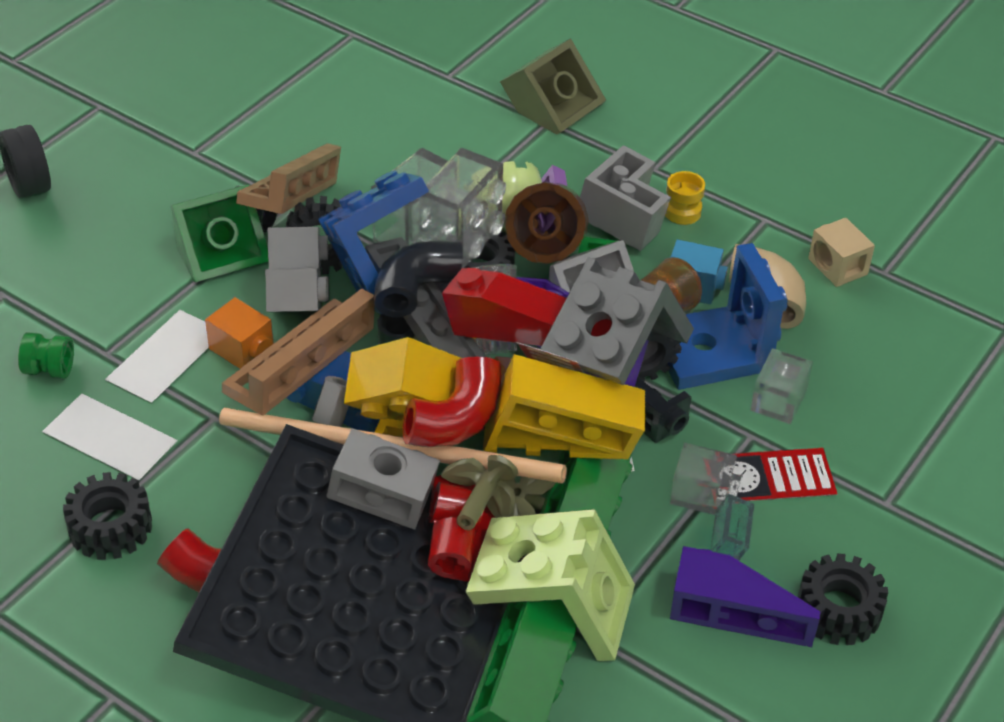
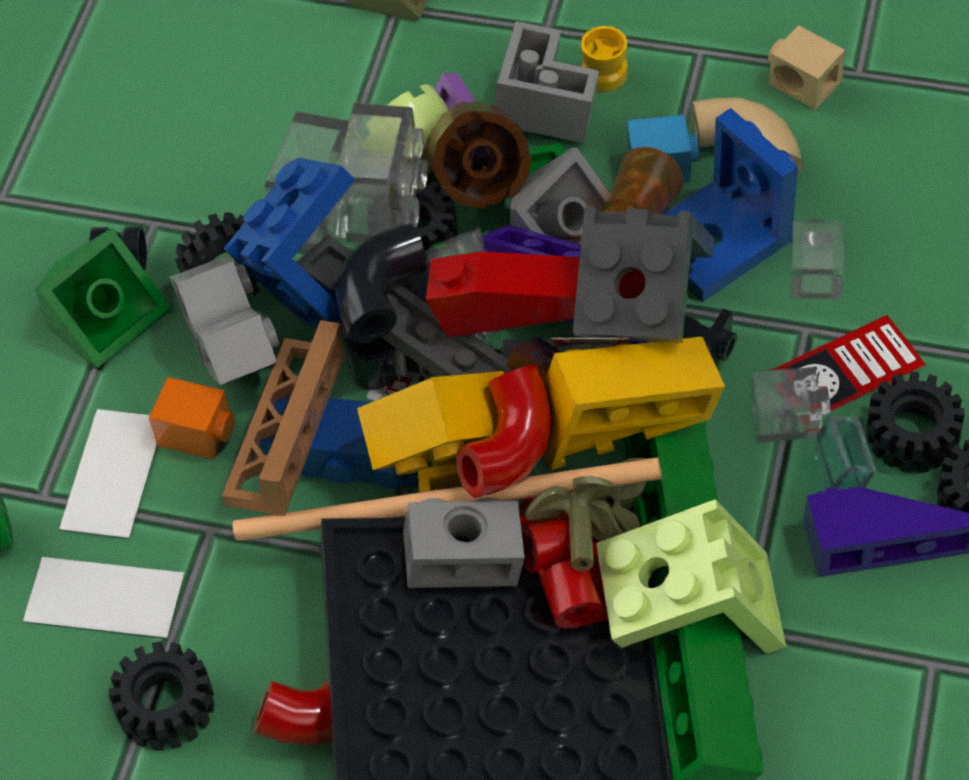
camera: 15 degrees left, 10 degrees up
medium nougat fence [236,143,341,214] -> none
light grey bar [312,376,349,427] -> none
none -> black tyre [866,372,965,473]

